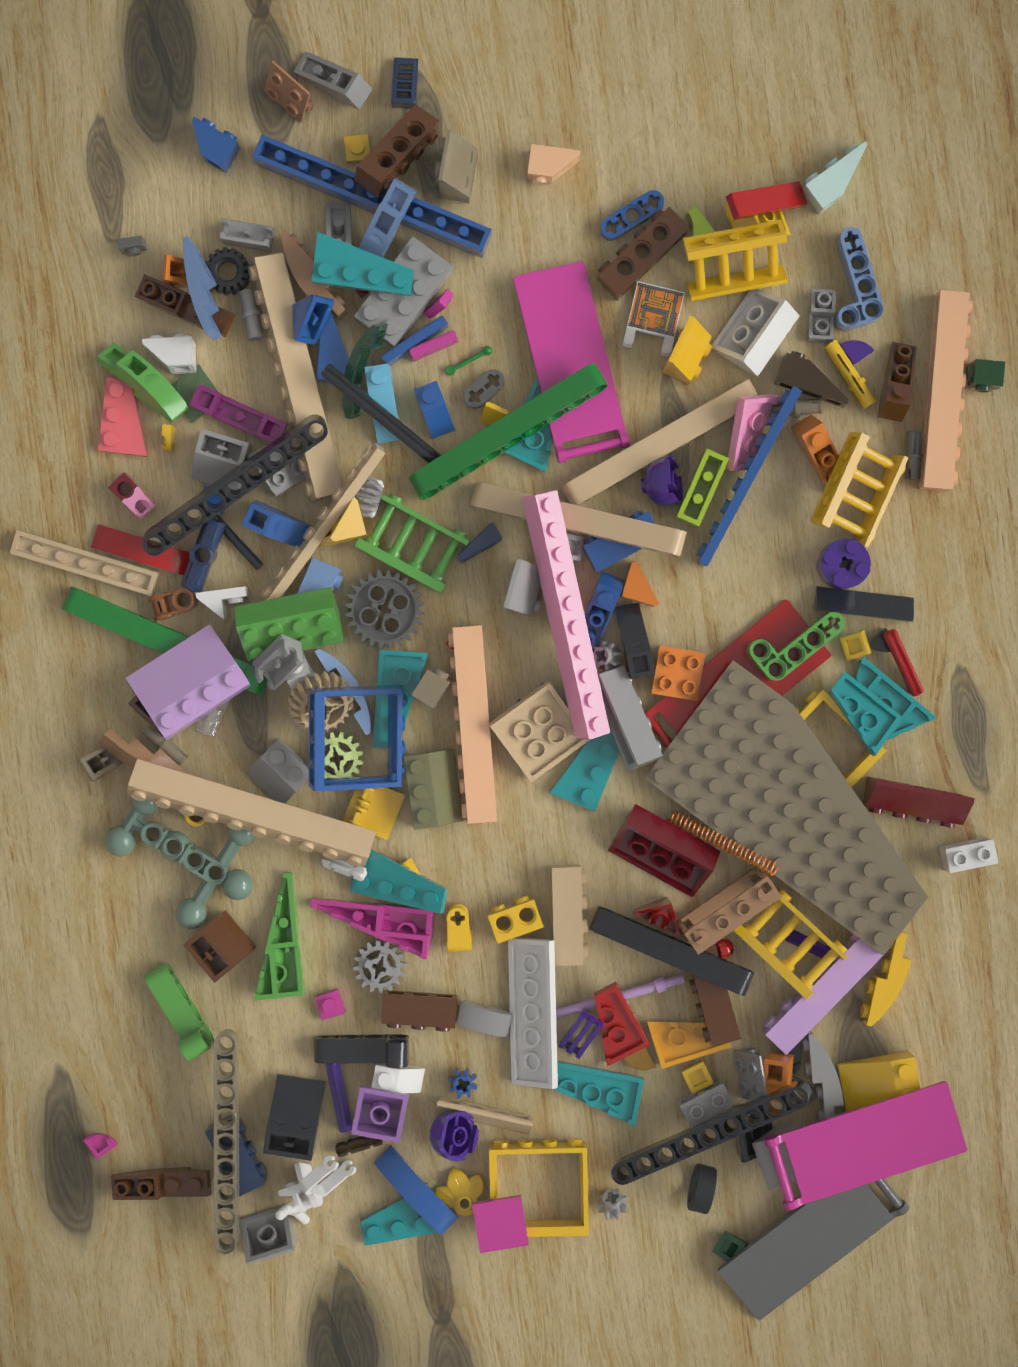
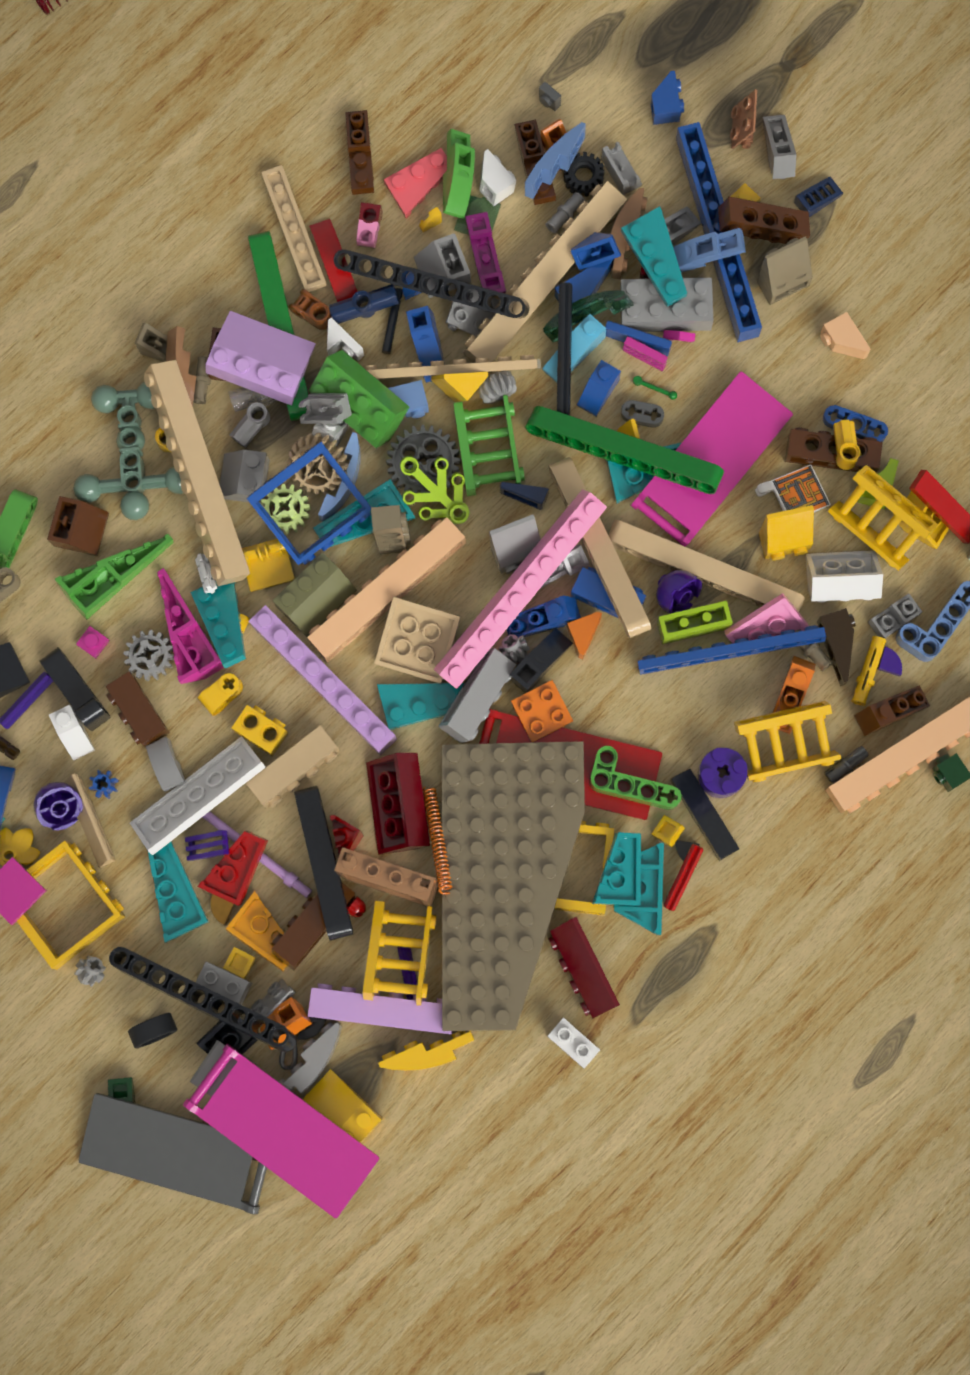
camera: 60 degrees right, 10 degrees down
medium lavender slope [351,1086,409,1143] -> none
none -> light grey piece [229,402,270,448]
none -> lavender brick [249,605,397,756]
none -> reddish brown slope [345,110,374,195]
none -> lime plant [400,456,470,524]
none -> yellow piece [833,420,860,470]

